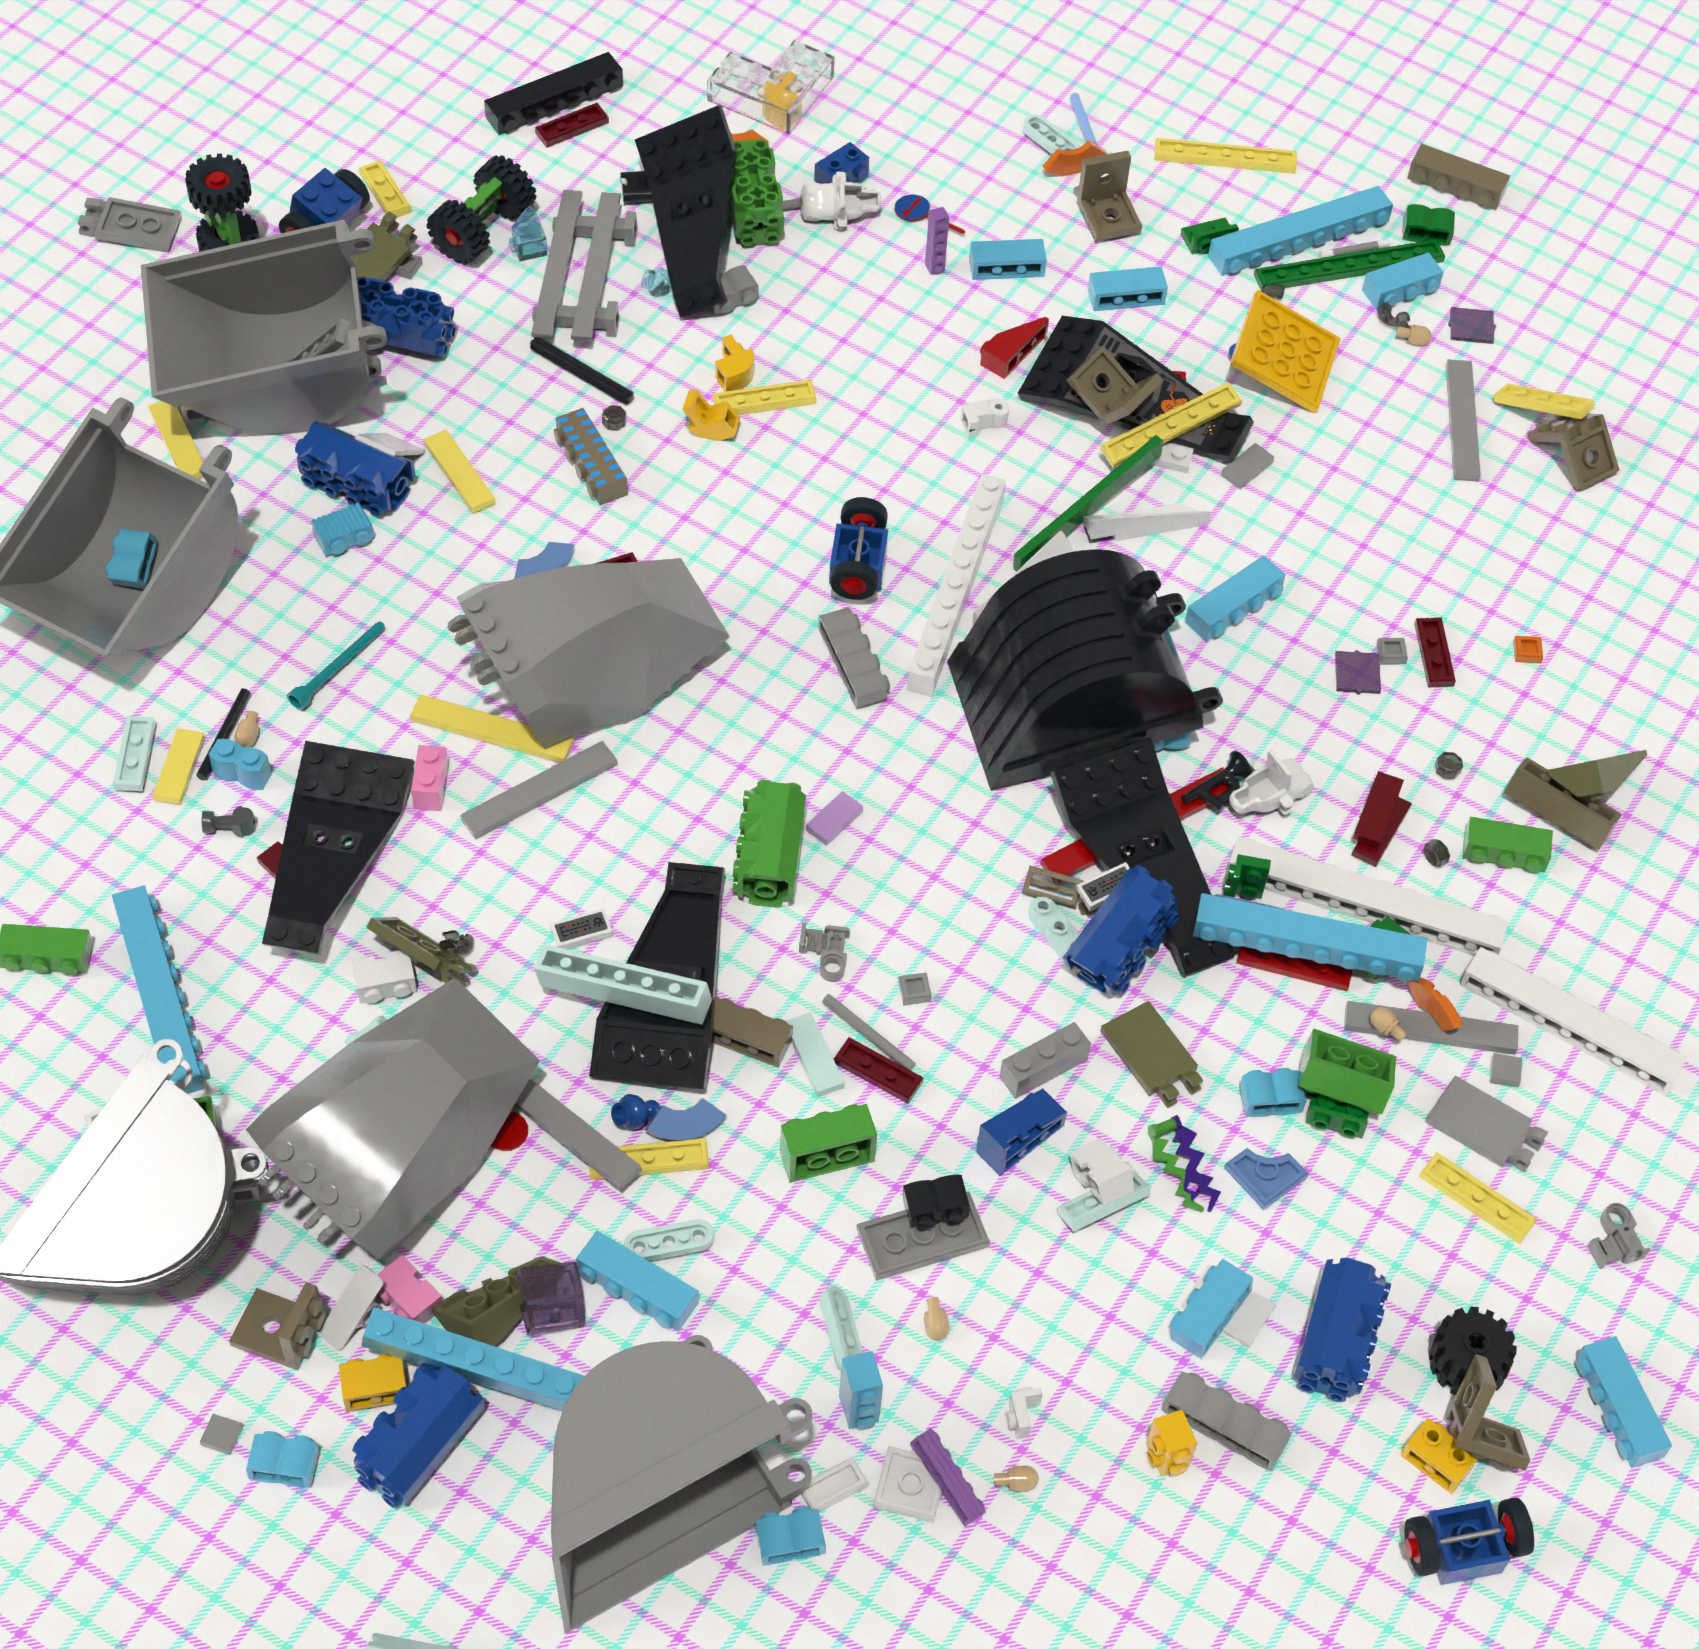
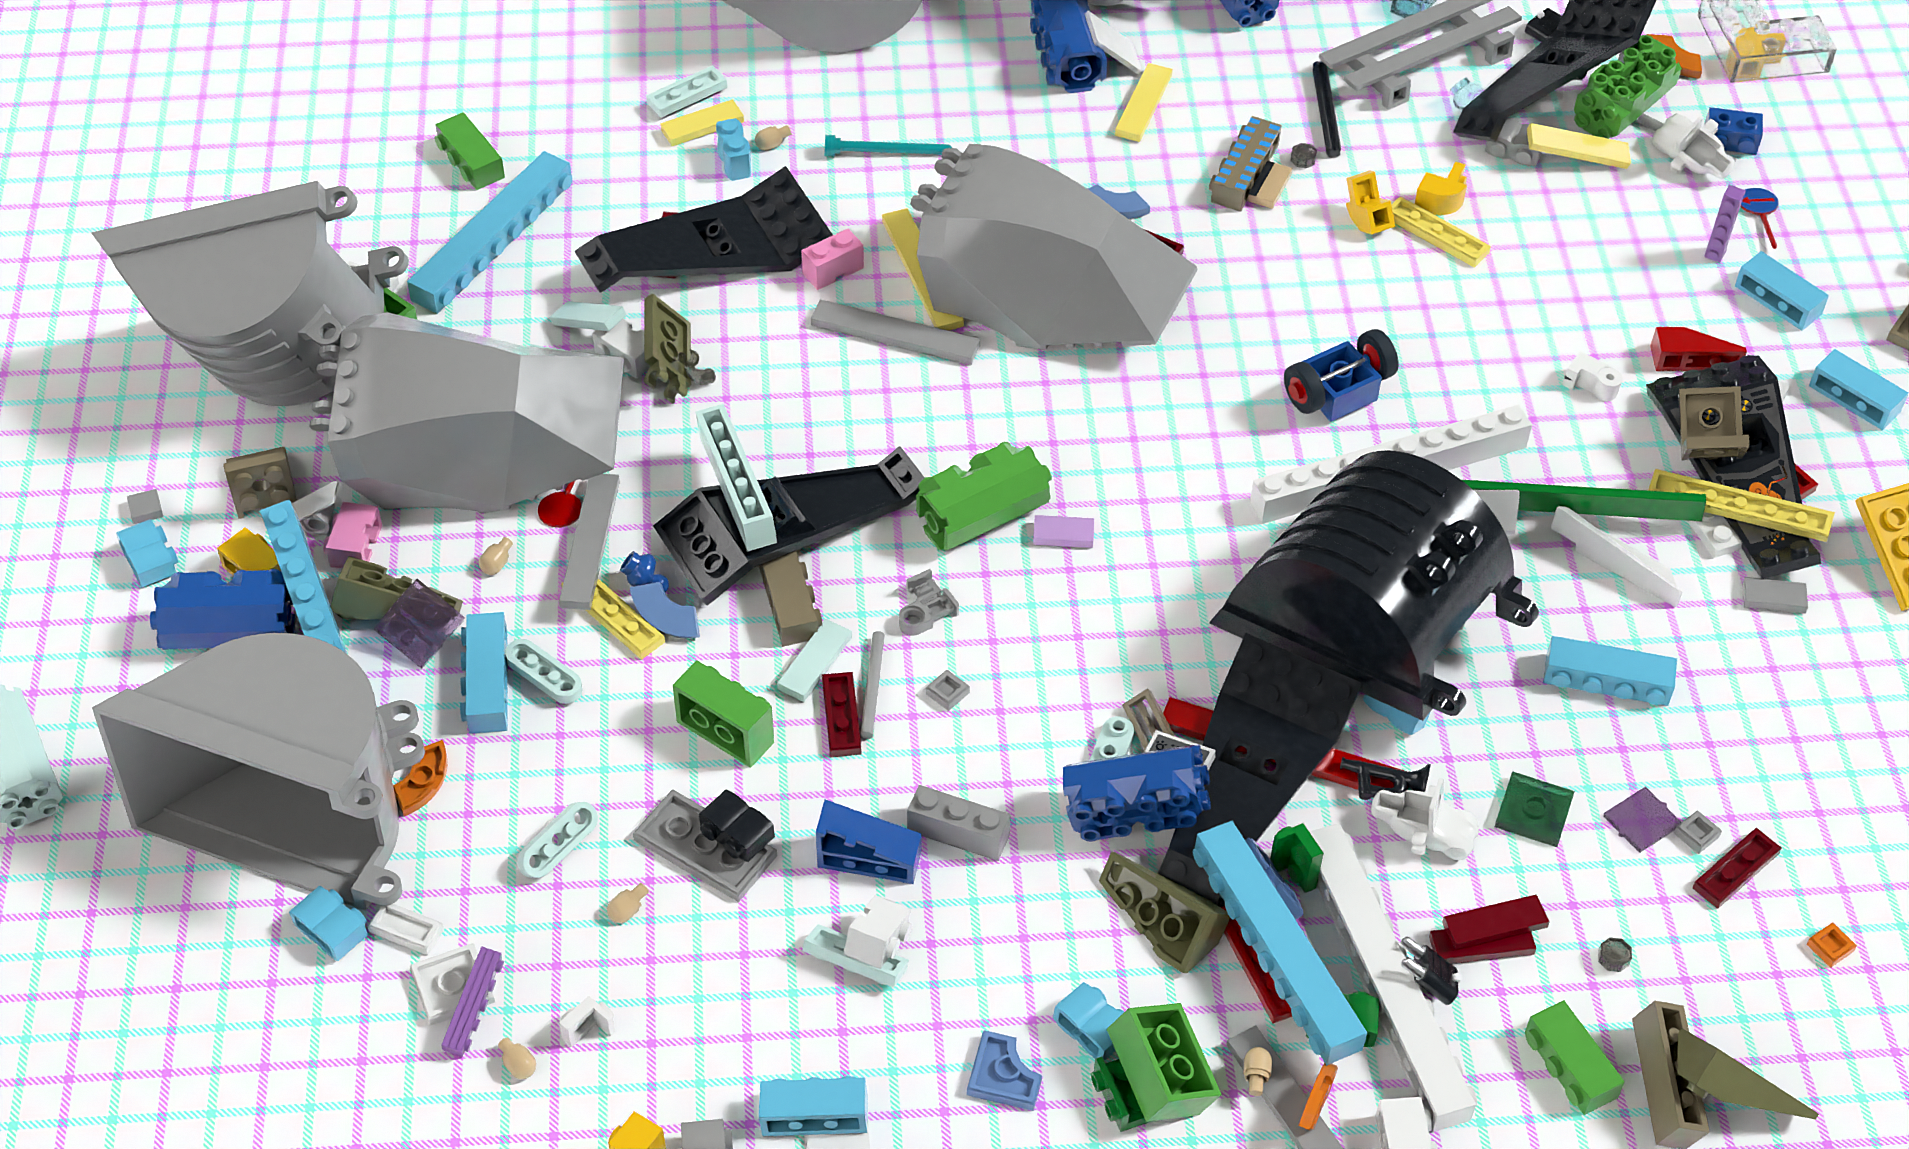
camera: 55 degrees right, 5 degrees down
black bar [196,688,251,780] -> none
dark grey leg [201,805,256,838] -> none
medium azure brick [311,502,374,557] -> none
tile [550,908,613,949] -> none
light grey brick [818,607,890,708] -> none
medium azure brick [839,1351,883,1430] -> none
olive tile [1100,1000,1203,1108] -> none
piece [1148,1115,1221,1212] -> none
clear smoke tile [1423,839,1450,867] -> none
none -> tan cylinder [479,537,513,575]
none -> light aqua tile [549,301,627,331]
none -> olive wedge [1099,851,1230,974]
none -> tan tile [1248,160,1293,209]
none -> black piece [1400,936,1462,1005]
none -> clear green tile [1494,771,1575,847]
none -> light yellow tile [1527,123,1631,169]

